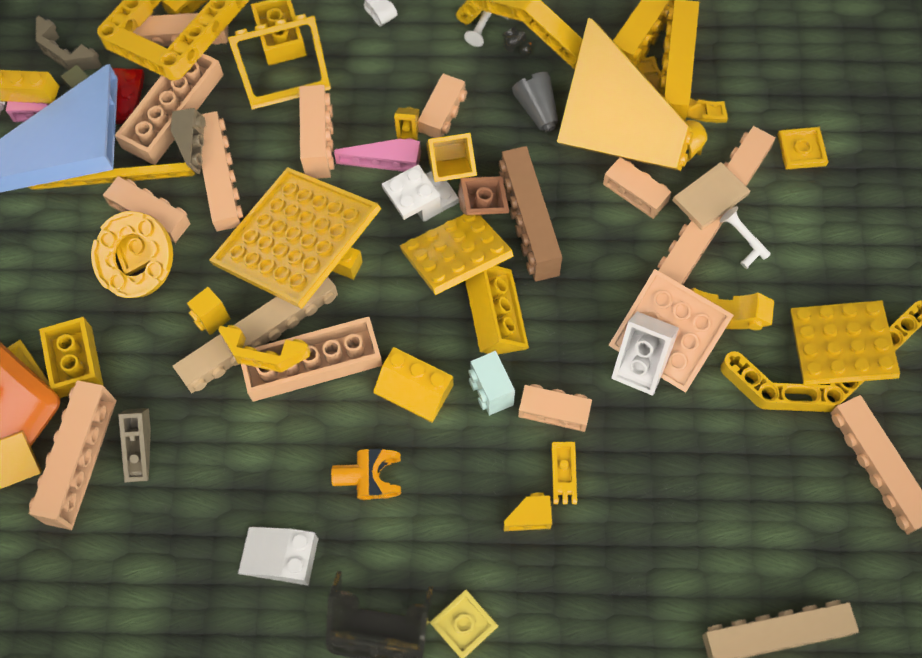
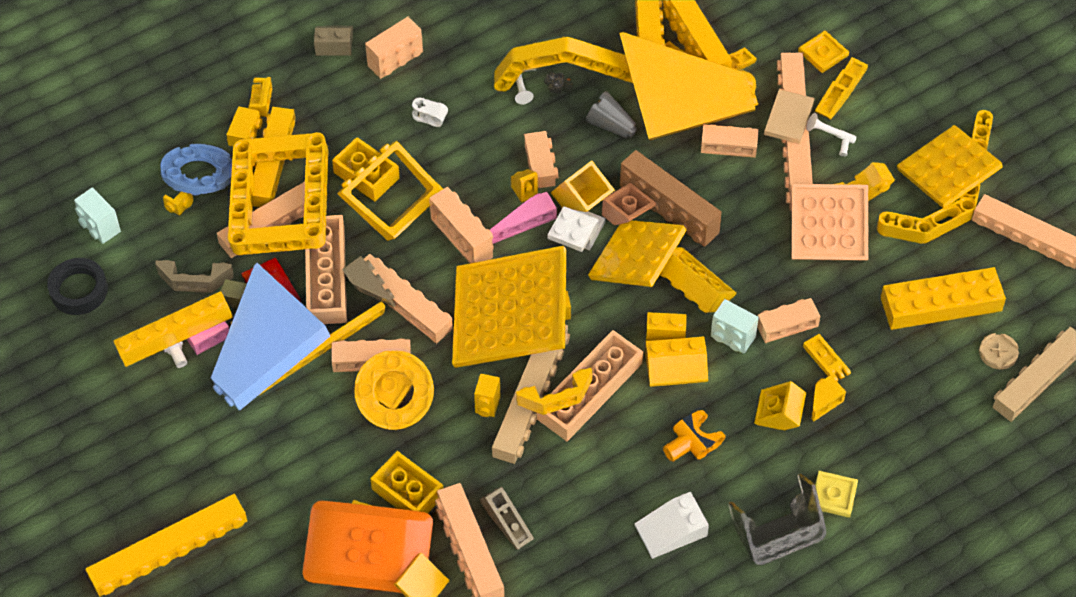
camera: 35 degrees left, 10 degrees down
white slope [611,311,679,395] -> none
none -> yellow brick [646,313,686,341]
none -> yellow slope [754,381,806,430]
none -> yellow slope [815,57,868,119]
none -> yellow brick [881,267,1006,330]
none -> tan tile [979,333,1019,370]

